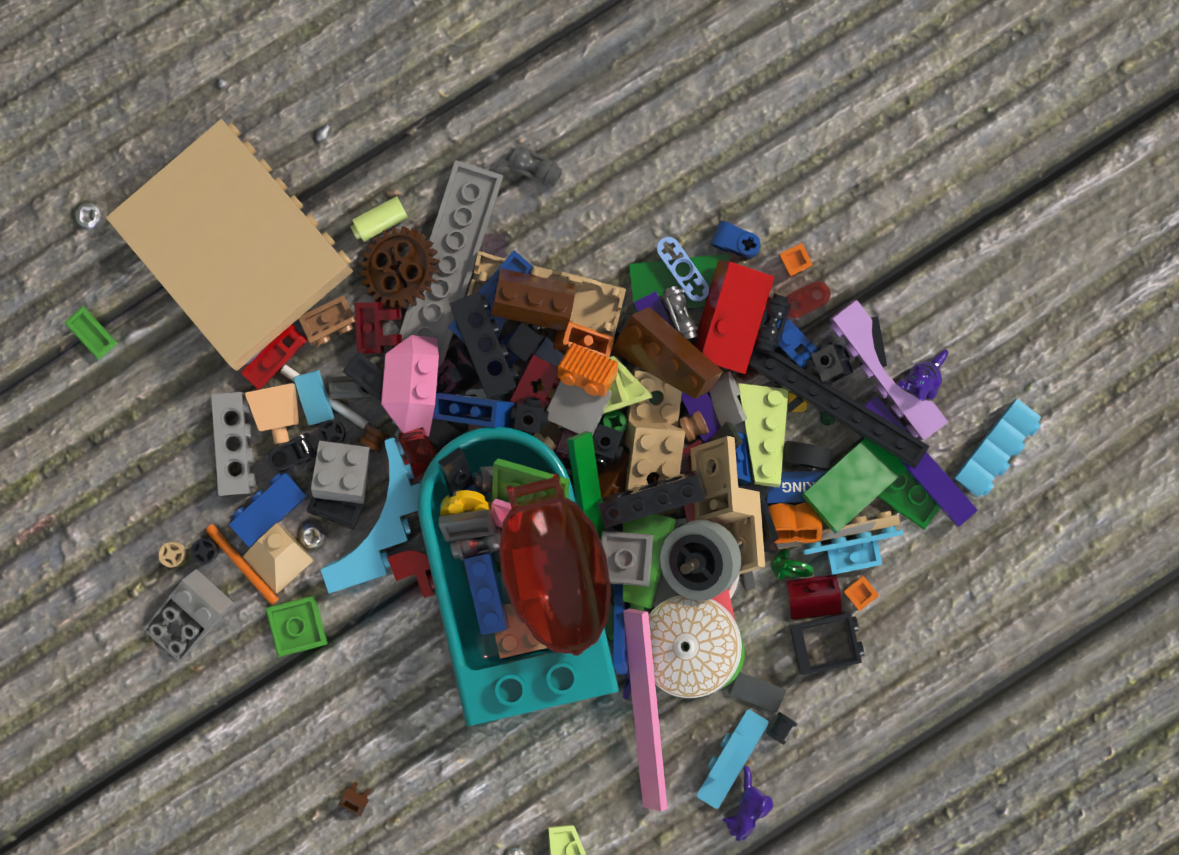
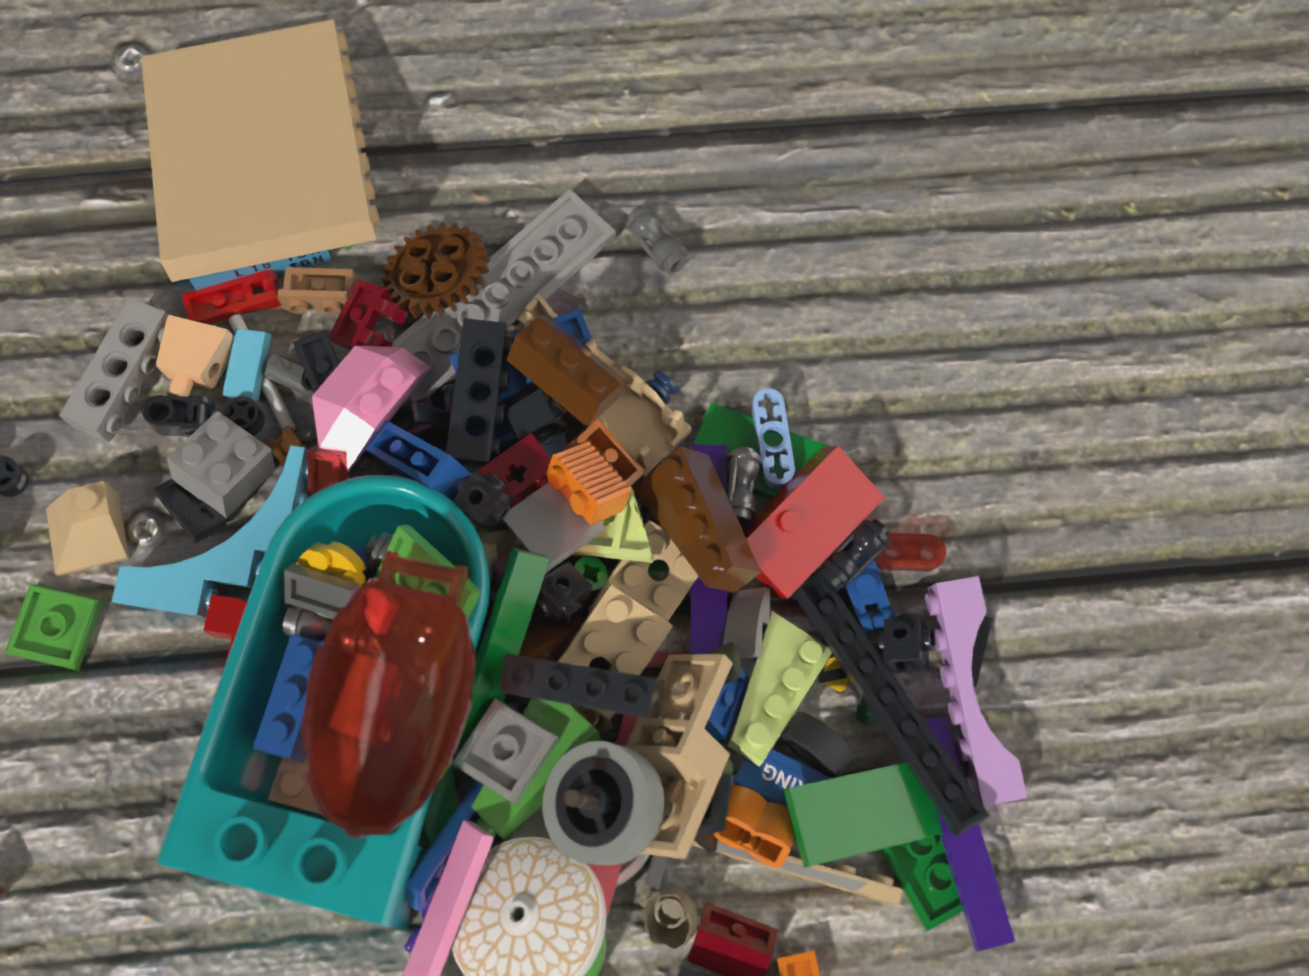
camera: 25 degrees right, 15 degrees down
bright green tile [64,306,118,360] -> none
orange bar [205,523,279,606] -> none
blue brick [229,473,309,547] -> none
yellowish green brick [350,196,408,242] -> none
black plate [438,448,474,496] -> none
medium nougat wheel [679,410,709,442] -> none
blue piece [710,221,761,259] -> none
green piece [770,549,814,580] -> none
orange plate [779,243,813,277] -> none
medium azure bracket [801,526,904,575] -> none
dark purple animal [897,350,948,401] -> none
medium azure brick [953,398,1041,497] -> none
none -> dark tan hair [639,887,699,949]
none -> dark blue bush [645,370,679,404]

